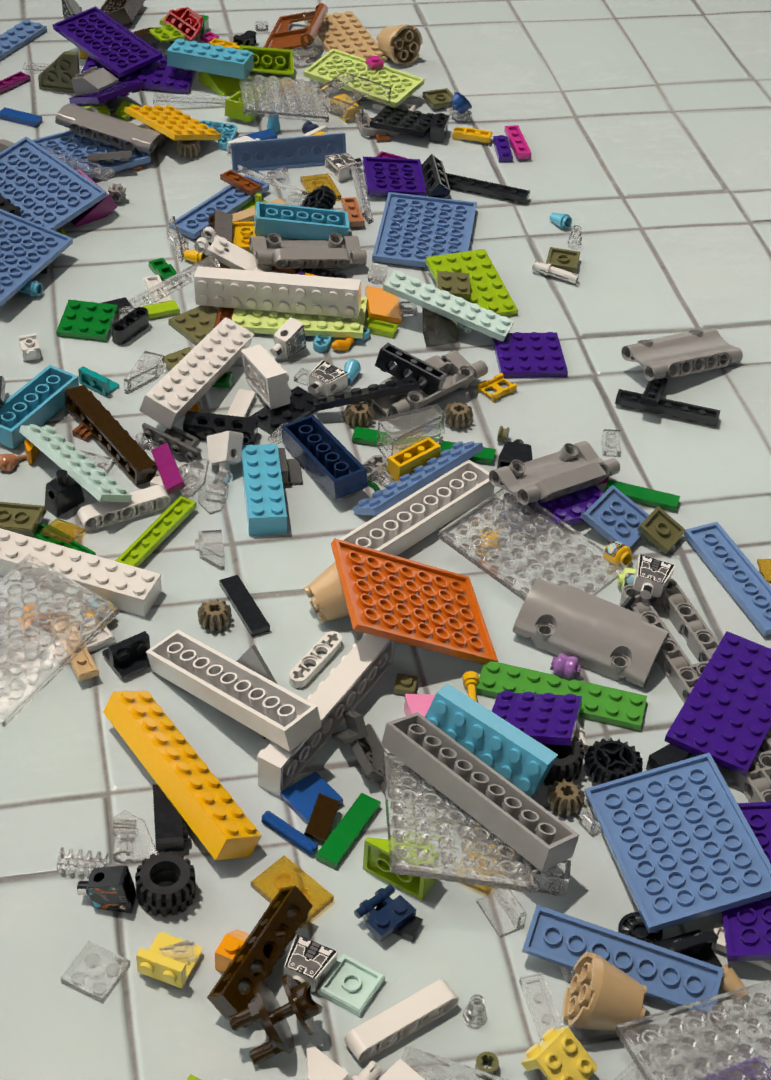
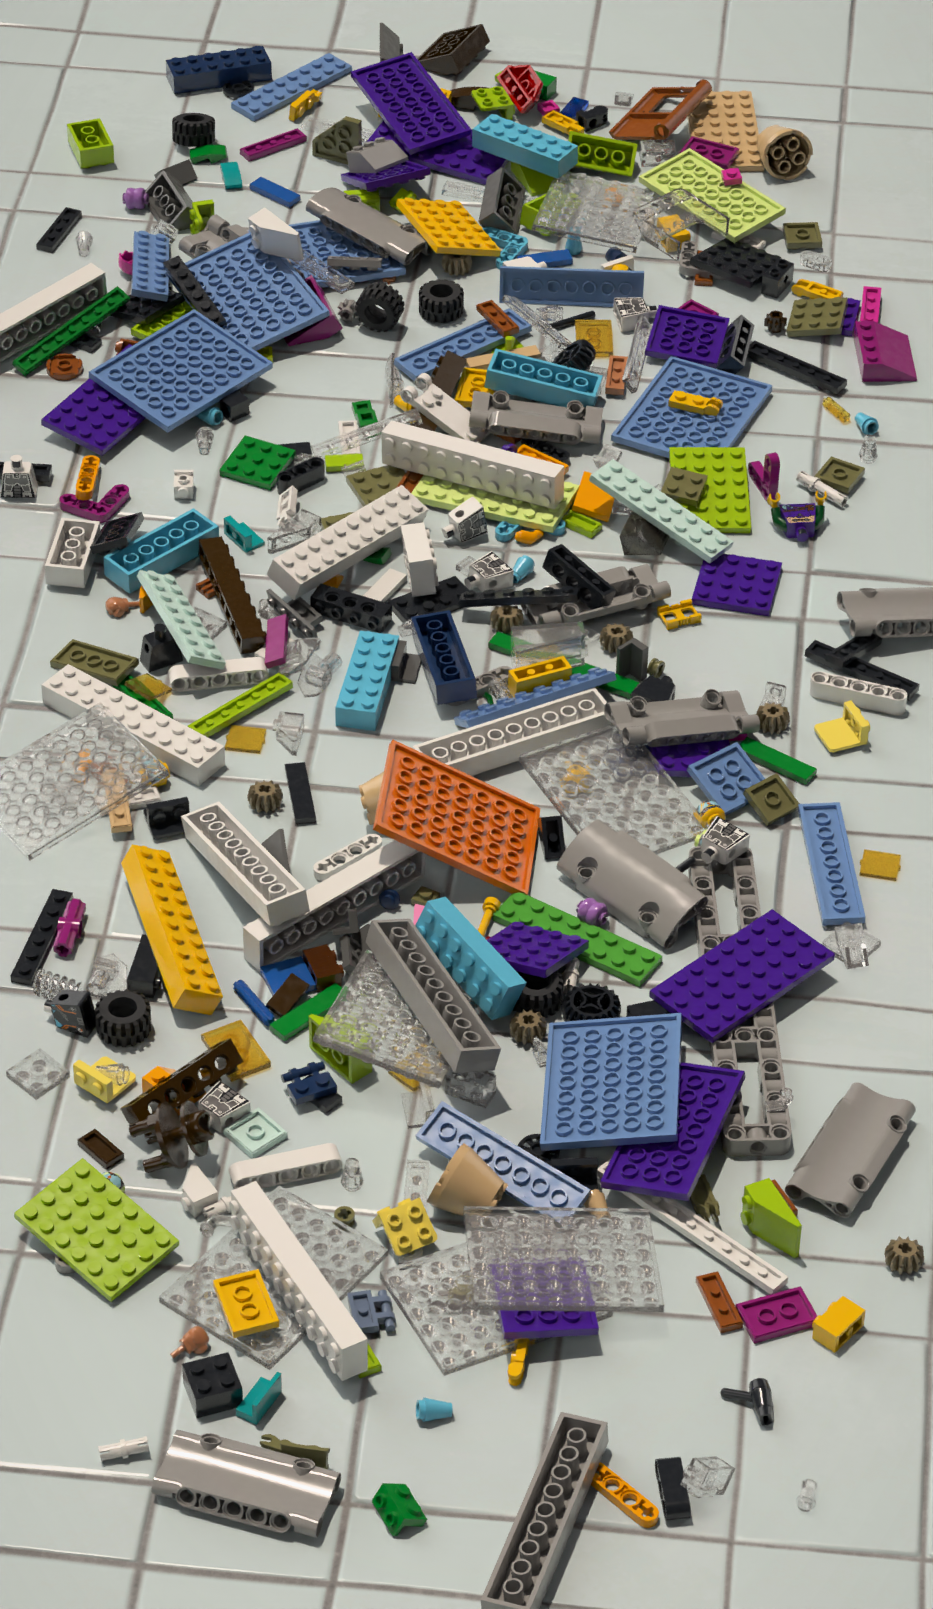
camera: 20 degrees right, 0 degrees up
white torso [207,431,243,475] -> none
blue piece [451,92,472,113] -> none
none -> black plate [10,889,73,986]
none -> magenta piece [53,898,86,957]
none -> dark brown tile [77,1129,124,1170]
none -> clear cone [195,427,214,455]
none -> black brick [220,390,250,422]
none -> clear yellow piece [225,725,266,754]
none -> white slope [248,207,304,261]
none -> white plate [276,485,298,530]
none -> yellow hinge [289,89,322,122]
none -> reddish brown brick [302,944,344,992]
none -> clear pin [341,460,366,478]
none -> black tyre [355,282,405,332]
none -> dark blue plate [379,889,400,910]
none -> black tyre [419,279,464,323]
none -> dark grey slope [478,167,526,235]
none -> black slope [537,815,565,859]
none -> black bar [545,310,596,332]
none -> clear blue tile [560,97,589,120]
none -> dark grey panel [616,638,649,681]
none -> yellow hinge [668,390,723,416]
none -> magenta tile [679,136,739,170]
none -> magenta beam [748,452,780,501]
none -> dark tan gear [756,702,790,735]
none -> dark brown gear [764,310,787,333]
none -> torso [767,491,827,542]
none -> olive plate [787,297,848,337]
none -> white beam [809,671,907,716]
none -> light yellow bracket [814,700,870,753]
none -> clear yellow axle [822,397,851,423]
none -> magenta slope [854,320,917,382]

